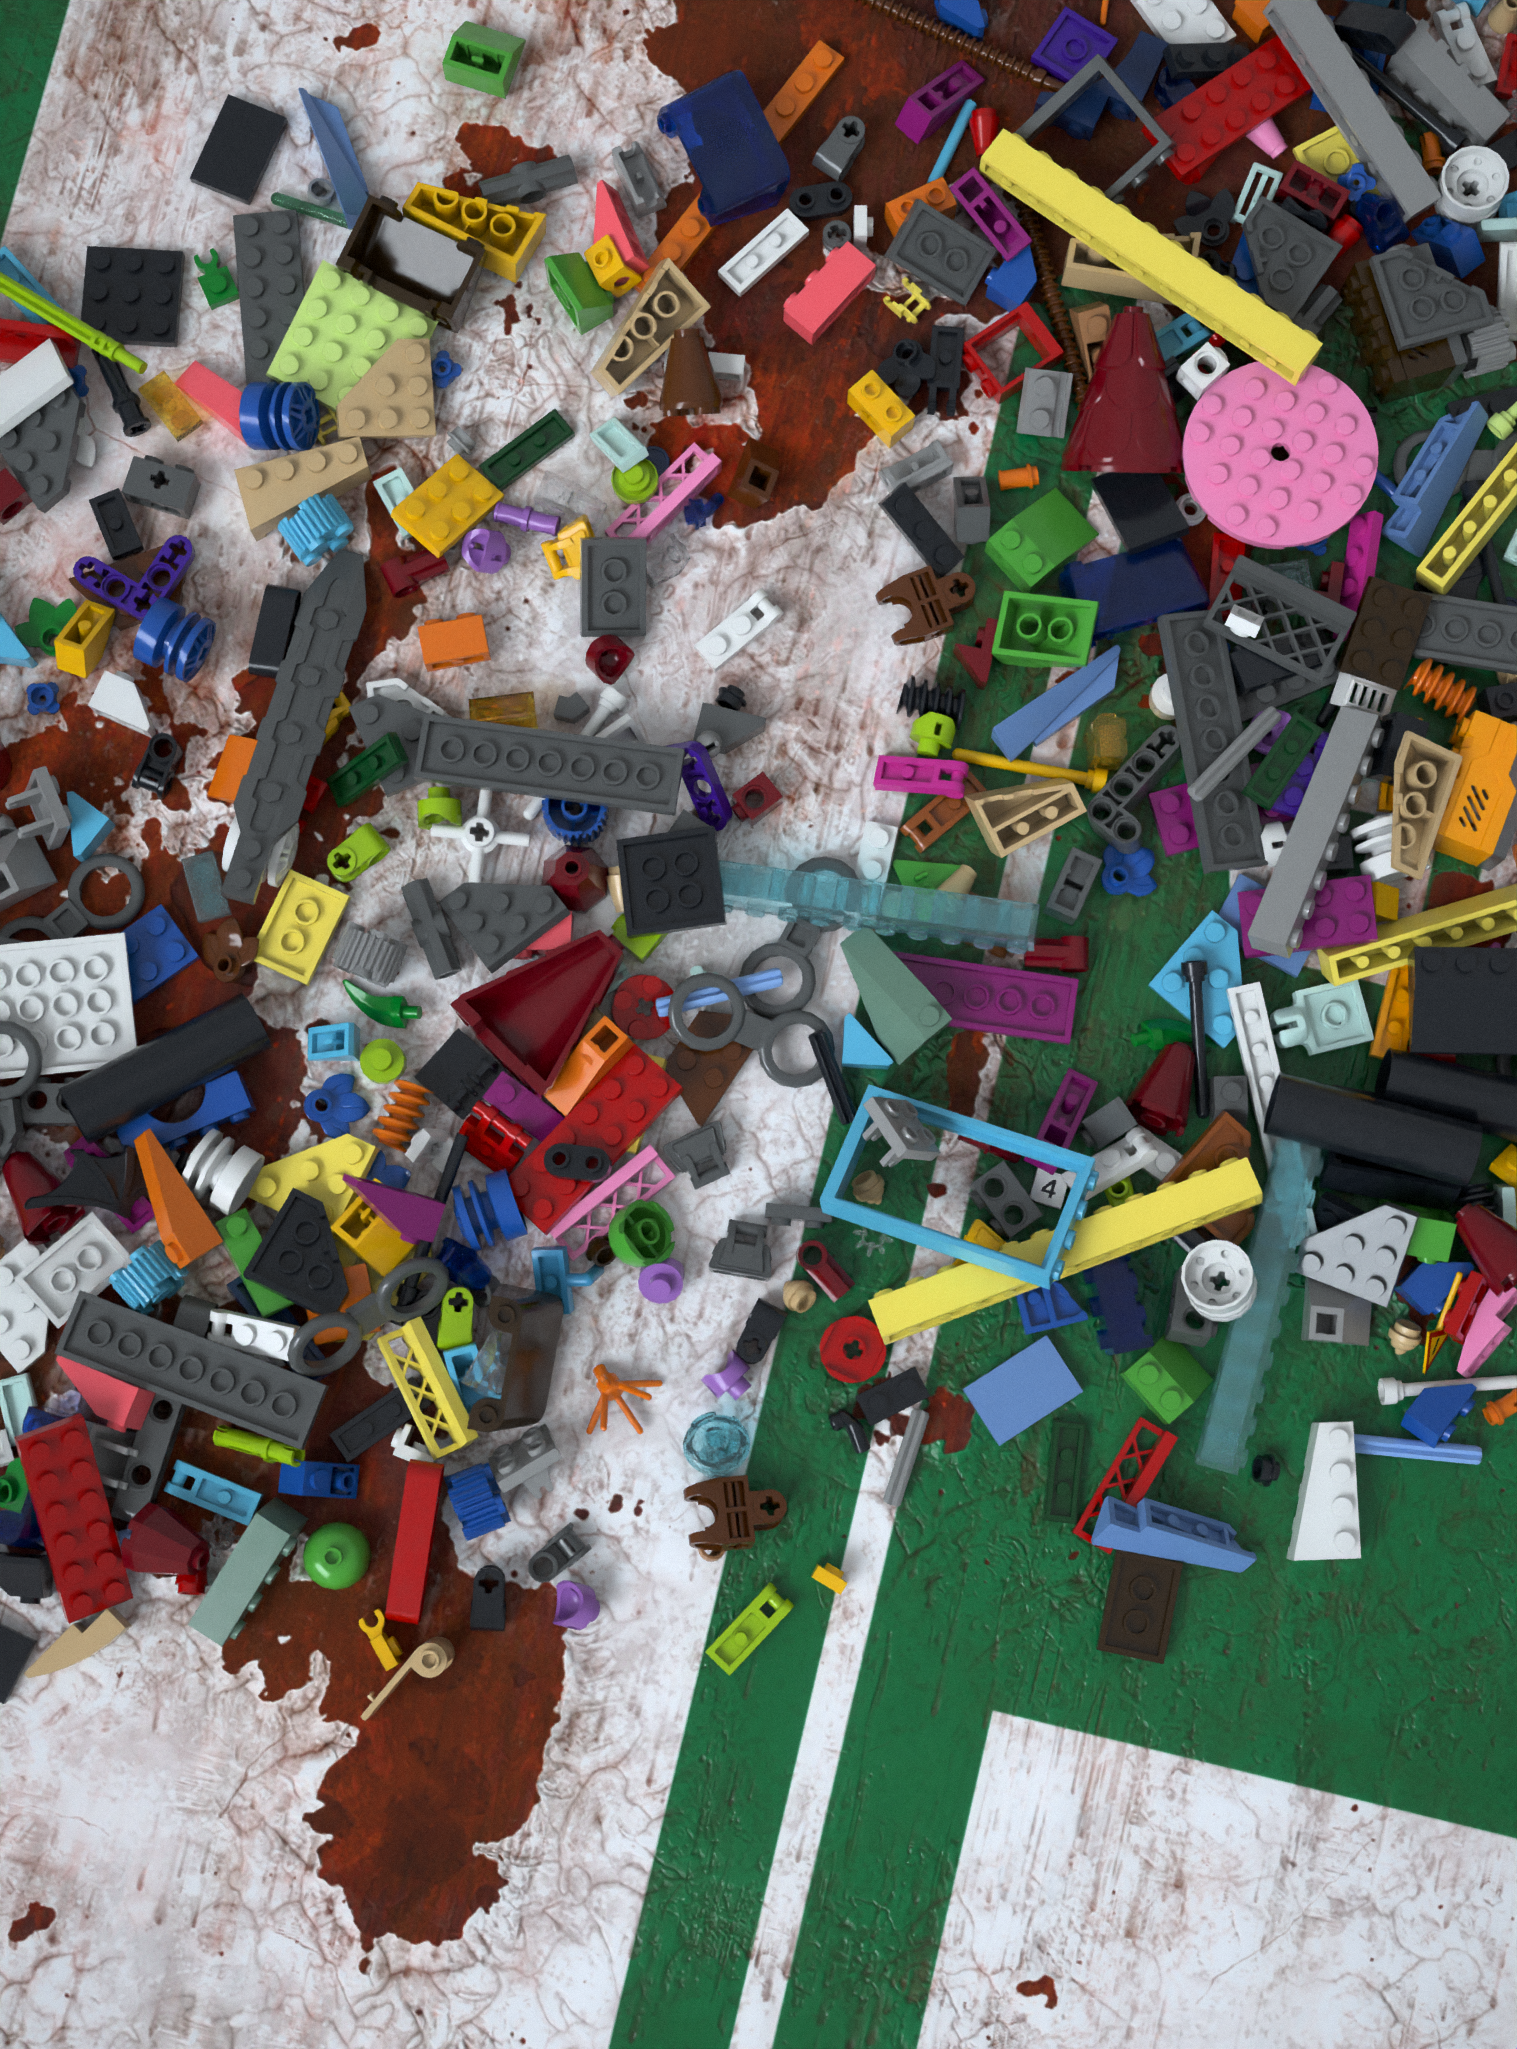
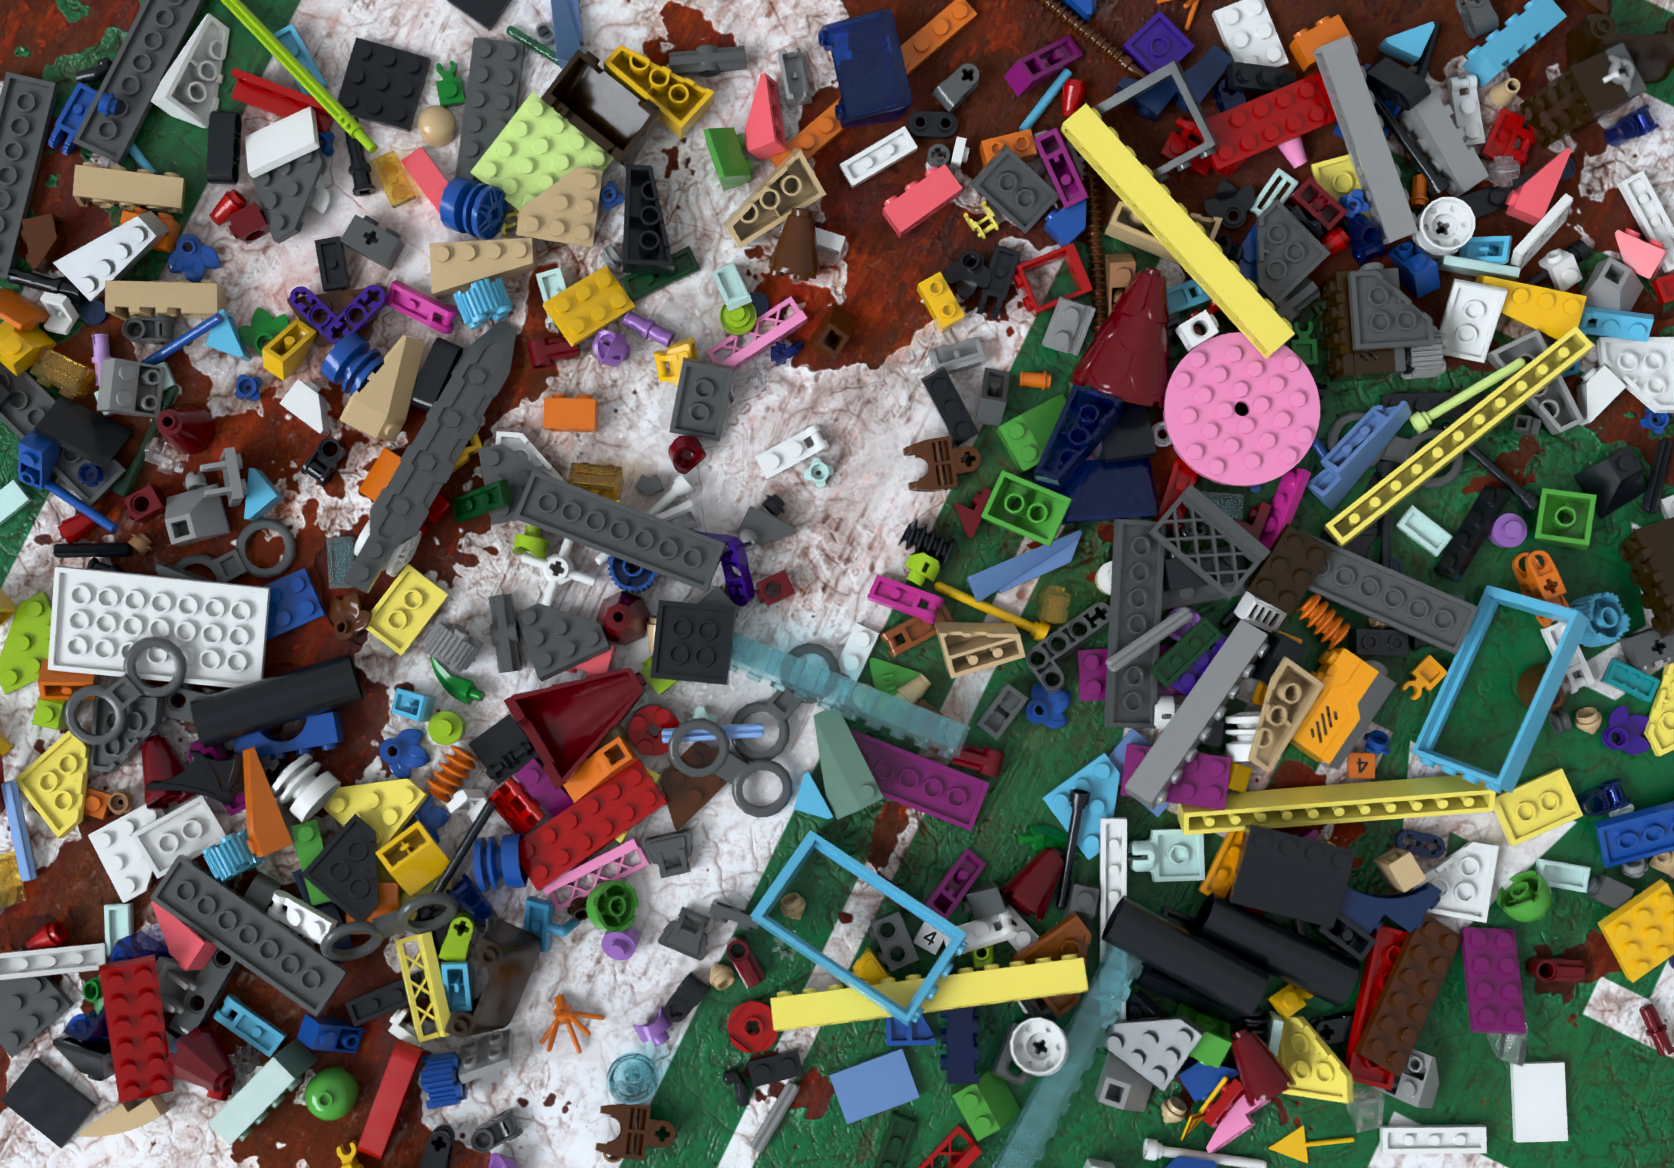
camera: 15 degrees right, 5 degrees up
lime pin [213,1425,305,1467] -> none
lime piece [327,823,391,883] -> none
magenta slope [342,1173,446,1245] -> none
clear slope [461,1328,512,1399] -> none
black plate [544,1143,612,1183] -> none
yellow bracket [584,235,642,298] -> none
black axle [808,1030,856,1125] -> none
light grey plate [862,1096,941,1168] -> none
white plate [1225,604,1265,638] -> none
none -> tan wedge [340,334,425,442]
none -> dark pink plate [386,280,458,334]
none -> tan hair [417,105,457,147]
none -> black wedge [622,164,674,275]
none -> light aqua plate [804,458,834,488]
none -> clear blue wedge [1034,384,1123,493]
none -> red plate [1159,116,1211,178]
none -> green plate [1289,321,1318,366]

